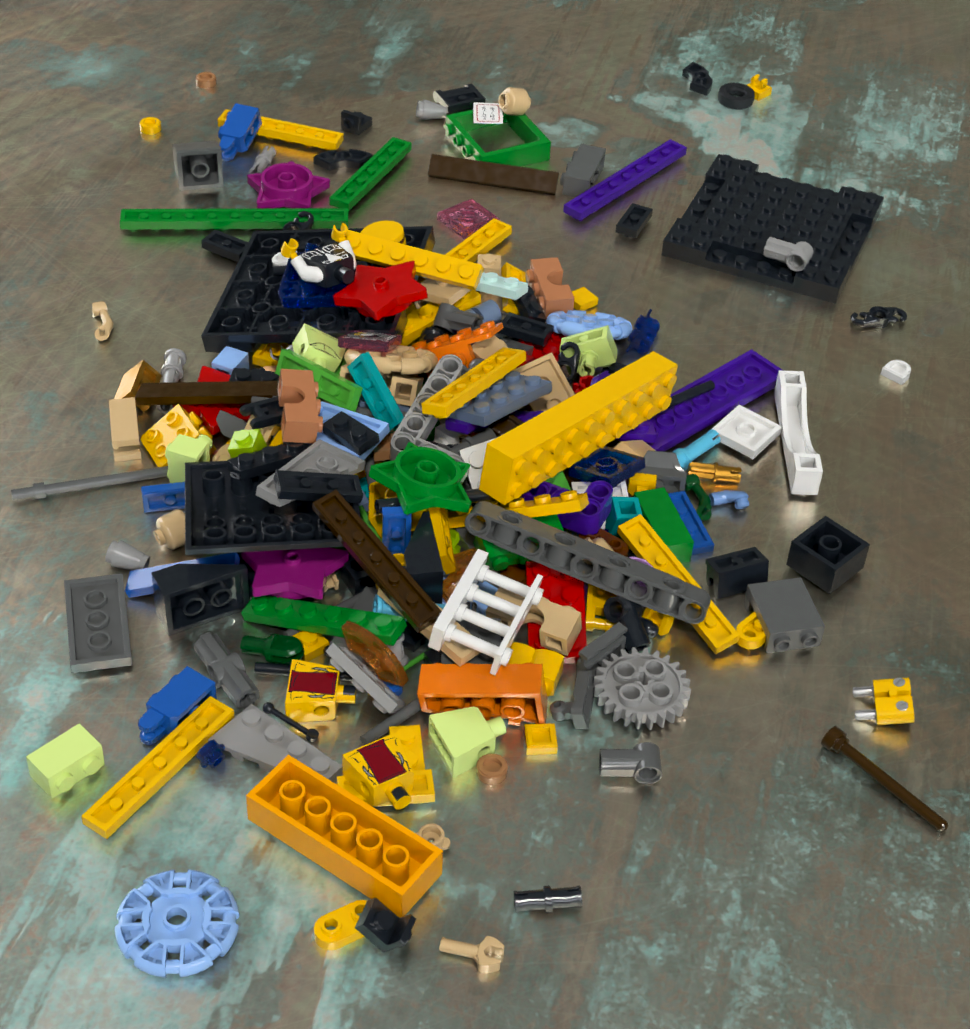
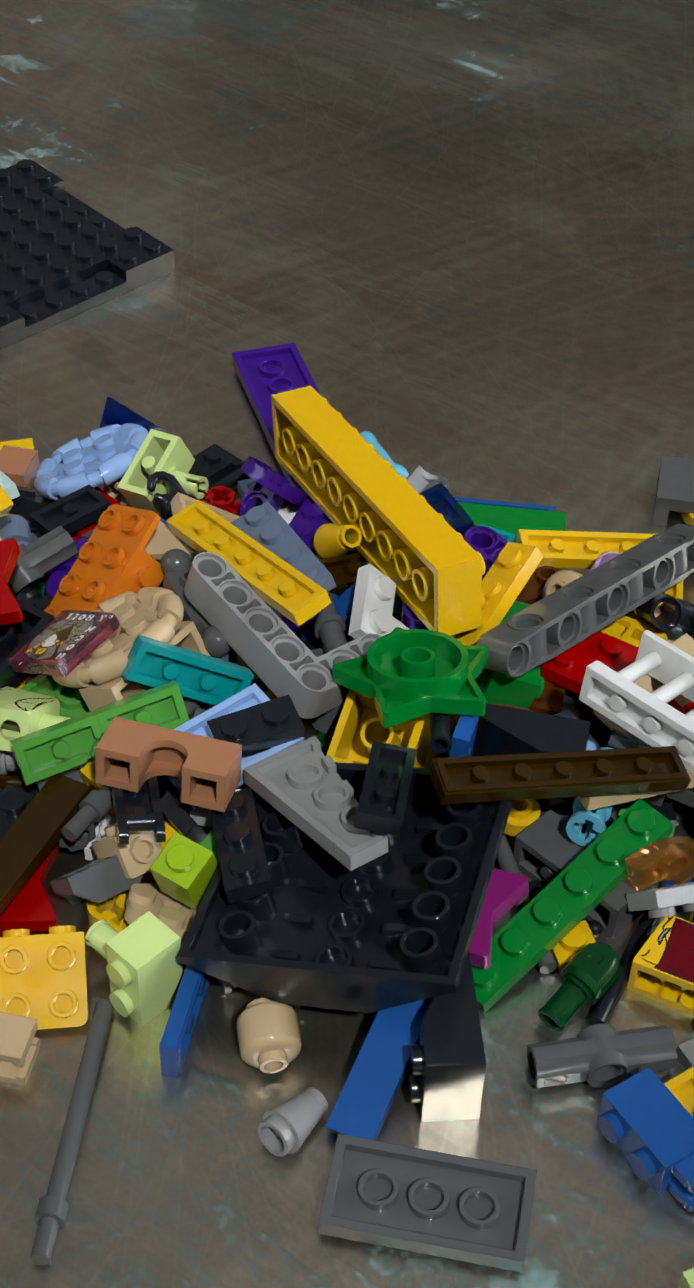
camera: 65 degrees left, 0 degrees up
dark green piece [684,474,712,521] -> none
pearl gold axle [687,462,741,484] -> none
black hinge [705,547,769,599] -> none
medium blue arm [709,490,750,510] -> none
white plate [712,405,782,459] -> none
light grey piece [763,237,814,272] -> none
white arch [774,370,823,495] -> none
black brick [786,516,870,594] -> none
black piece [850,306,907,328] -> none
white tile [881,360,911,385] -> none

